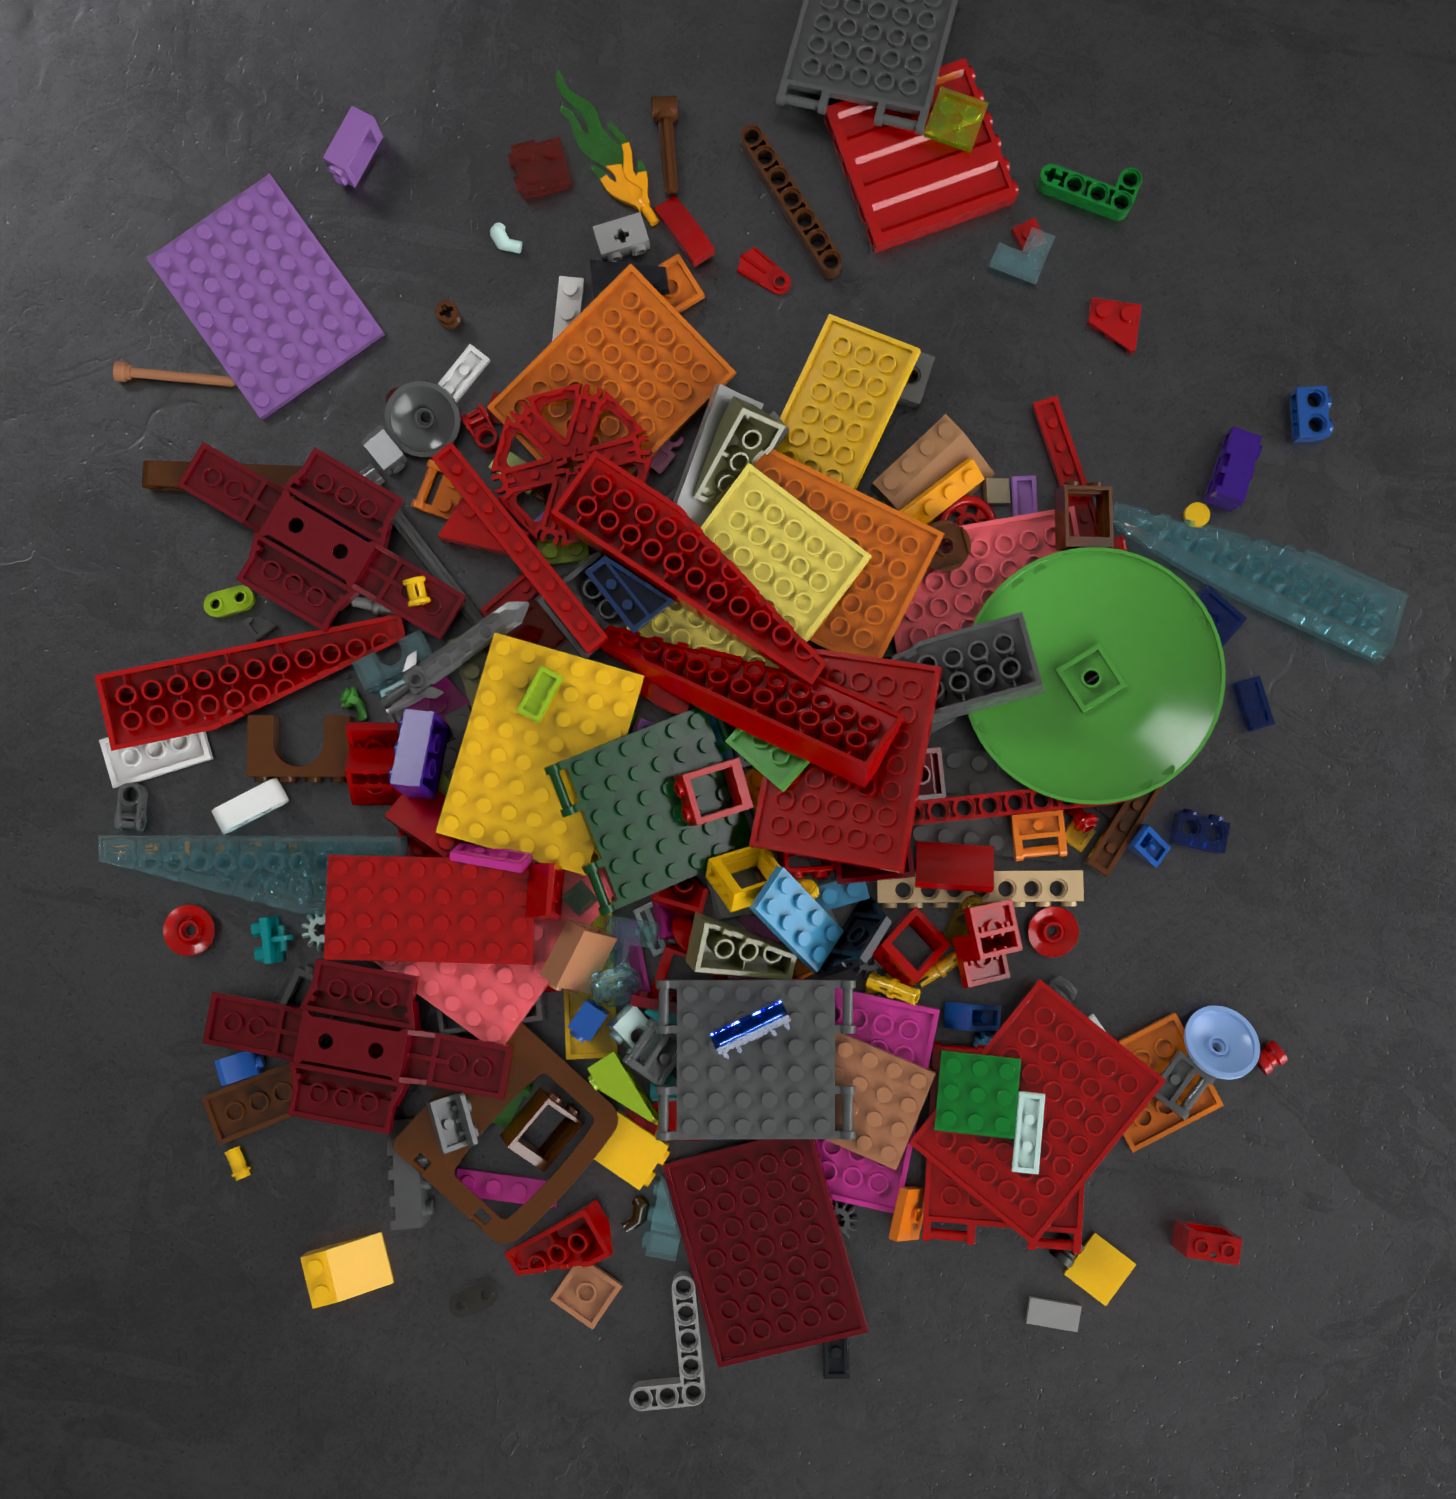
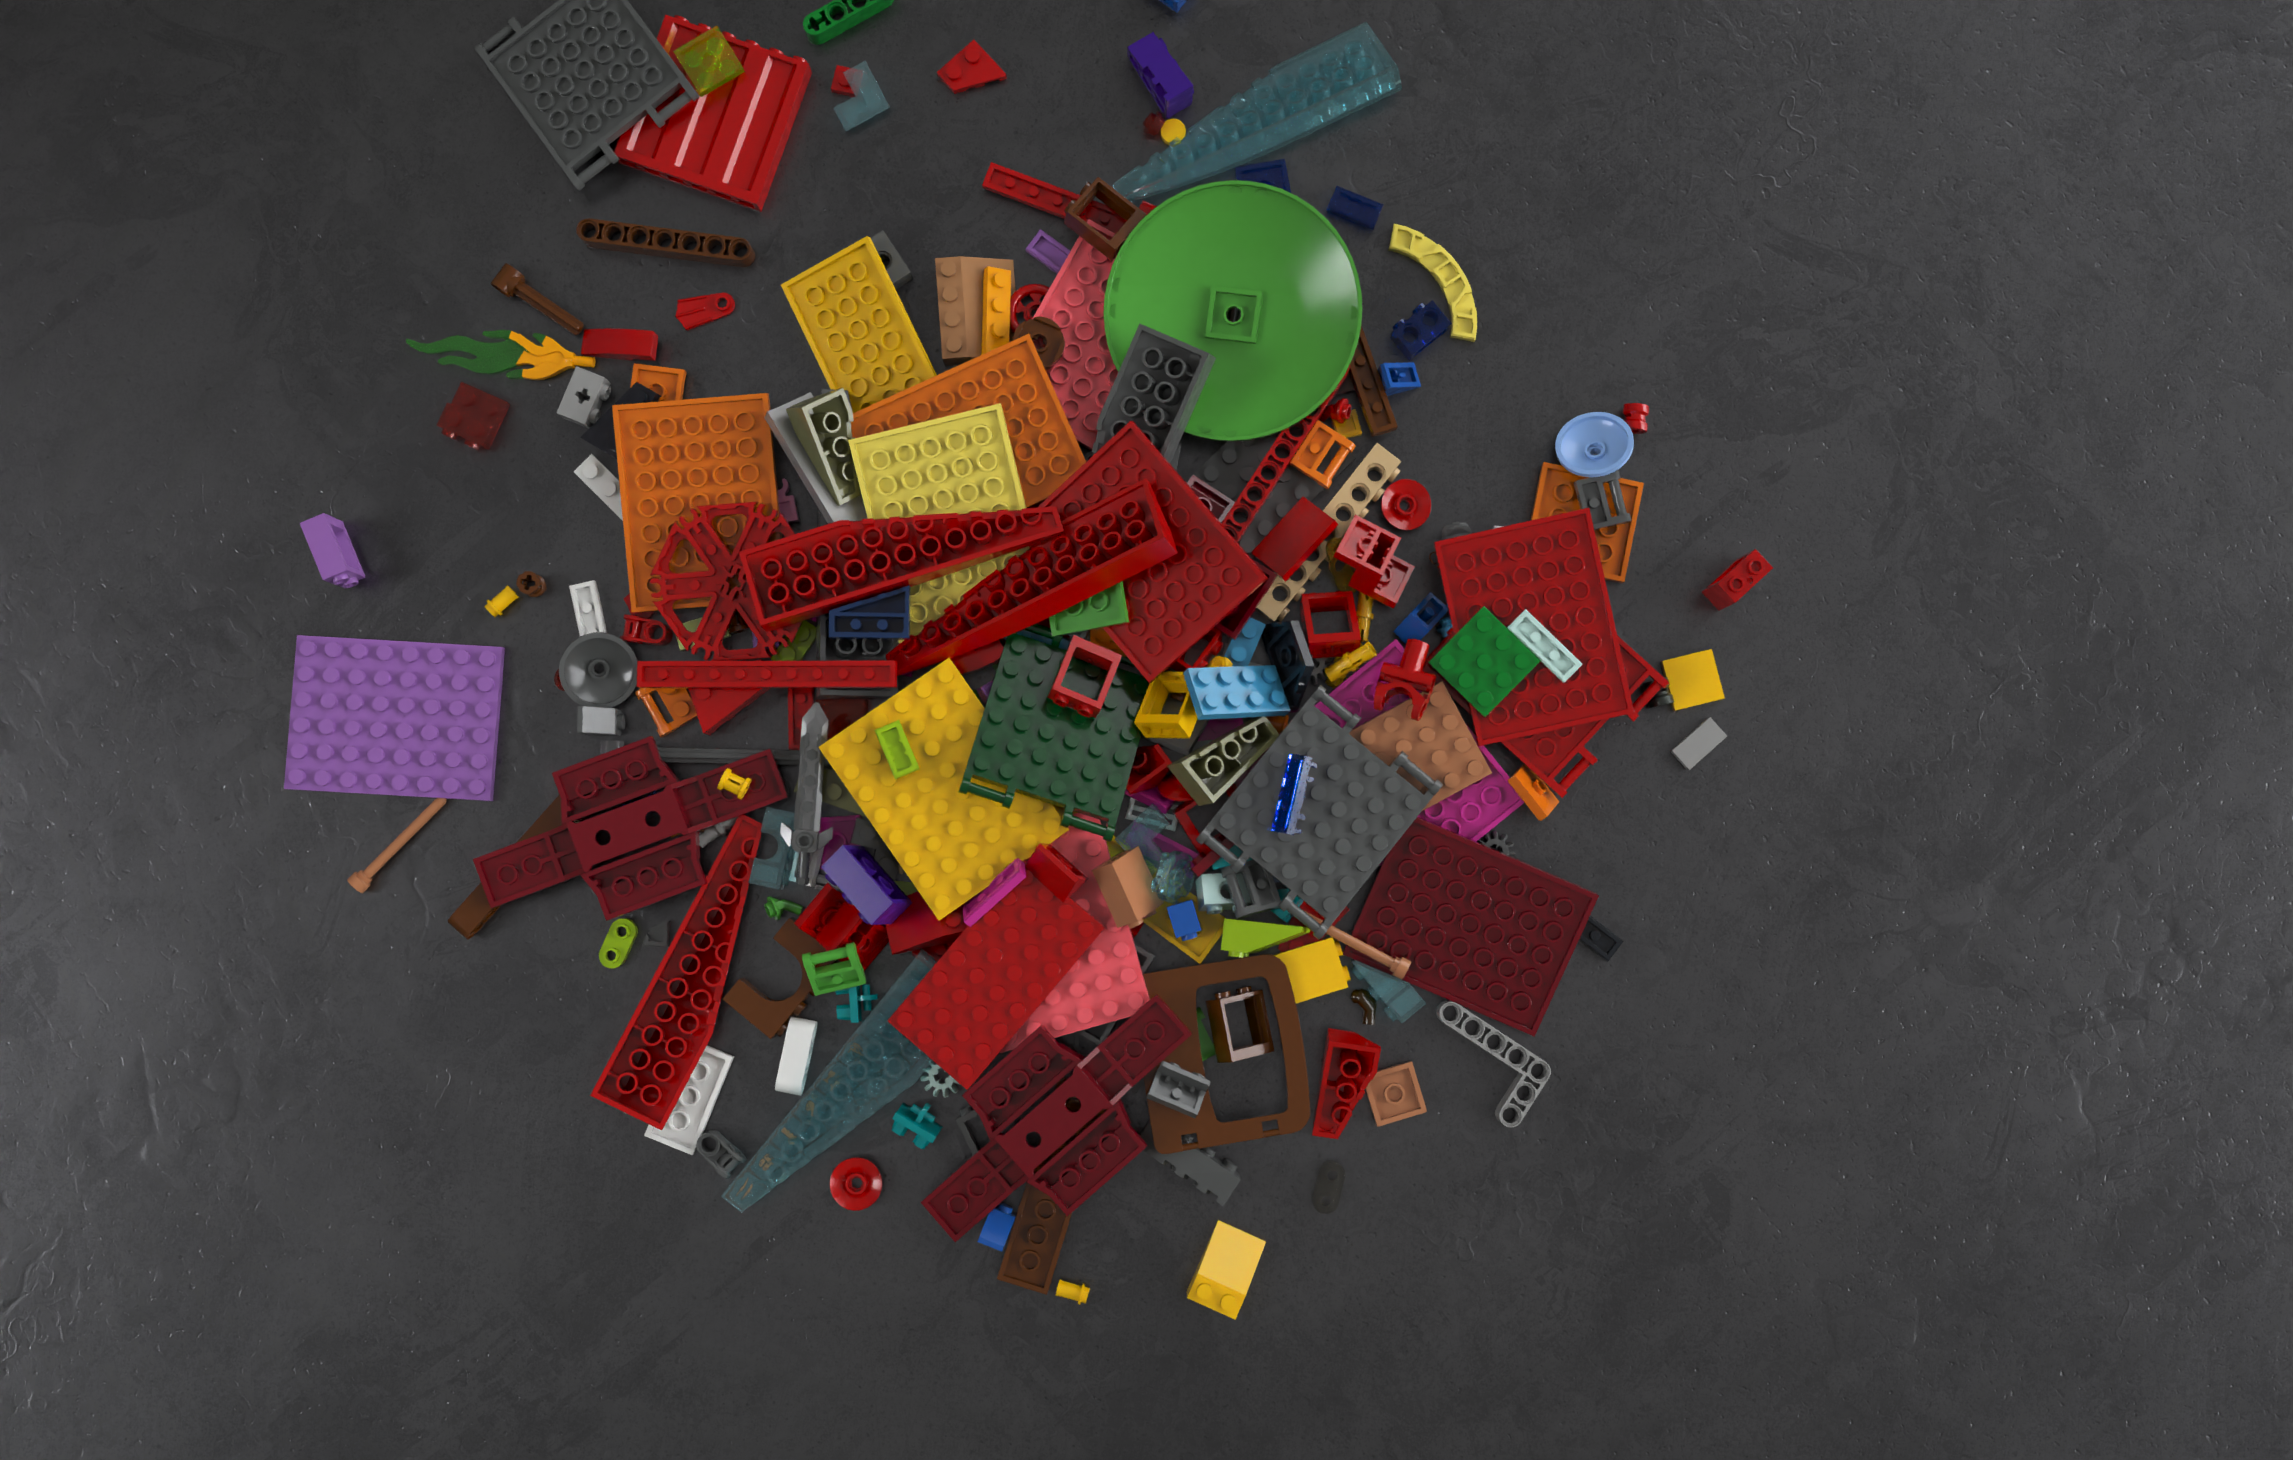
camera: 55 degrees left, 0 degrees up
dark pink plate [456,1167,558,1209] -> none
light aqua arm [490,222,522,254] -> none
clear green tile [562,880,598,917] -> none
dark tan tile [982,478,1011,505] -> none
none -> yellow pin [484,585,519,617]
none -> bright green plate [802,942,866,996]
none -> teal hips [835,984,878,1023]
none -> clear red plate [1143,111,1165,136]
none -> nougat piece [1305,911,1411,980]
none -> red connector [1374,639,1436,721]
none -> light yellow tile [1388,224,1477,342]

